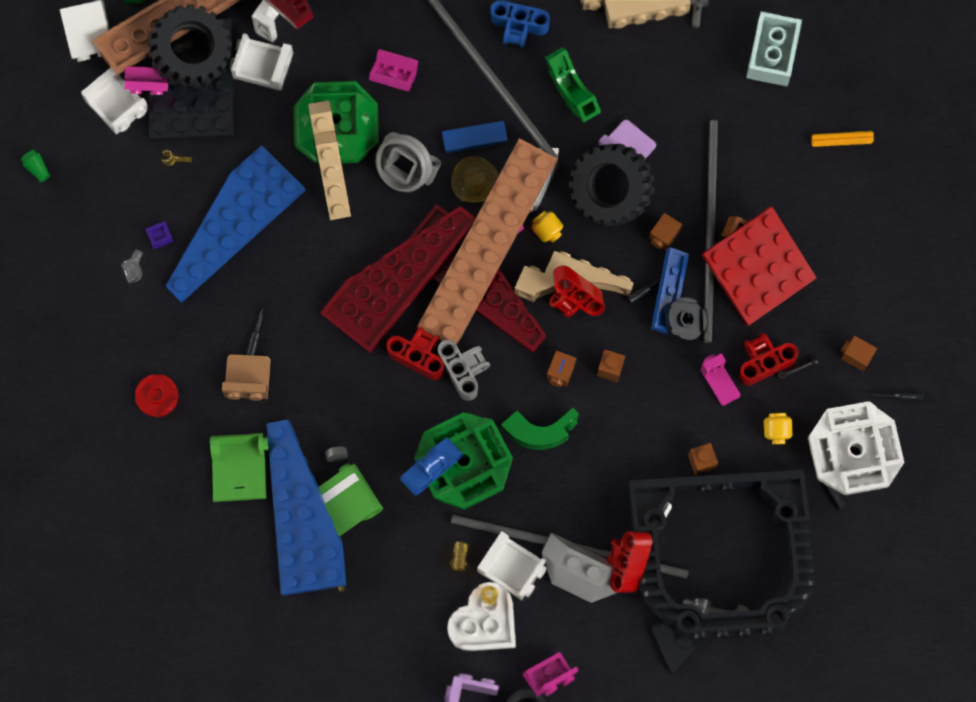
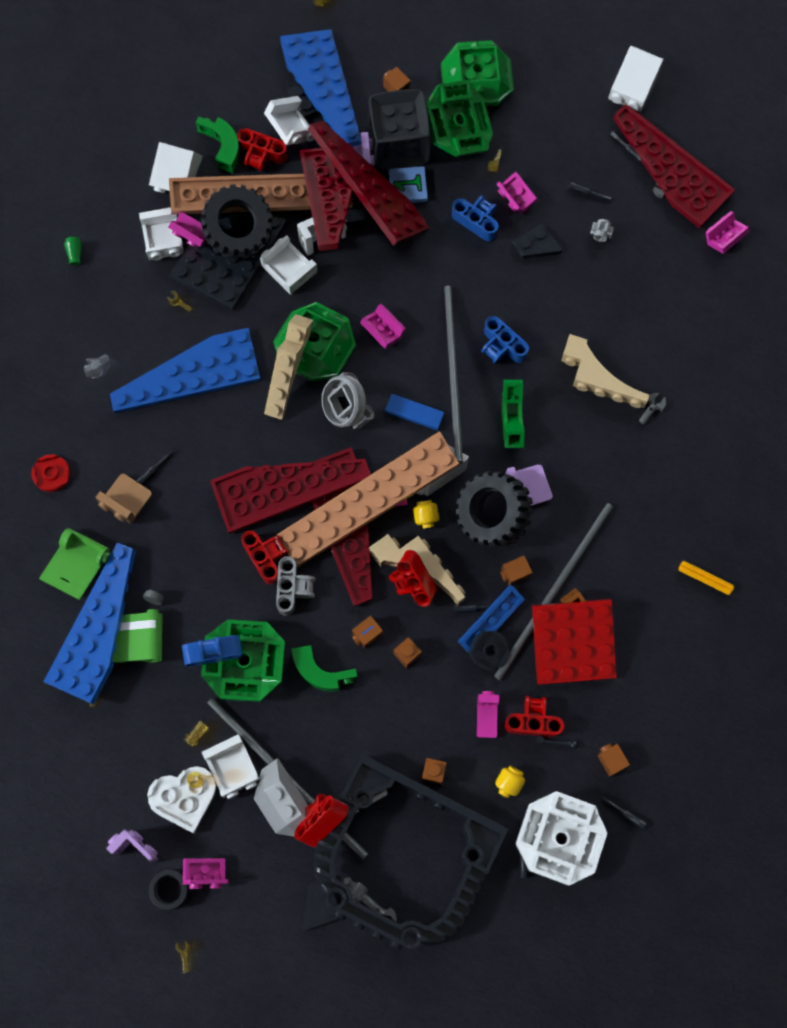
camera: 30 degrees right, 0 degrees up
dark purple tile [146,221,174,249] -> none
clear yellow hat [451,156,499,203] -> none
light aqua brick [746,12,802,86] -> none

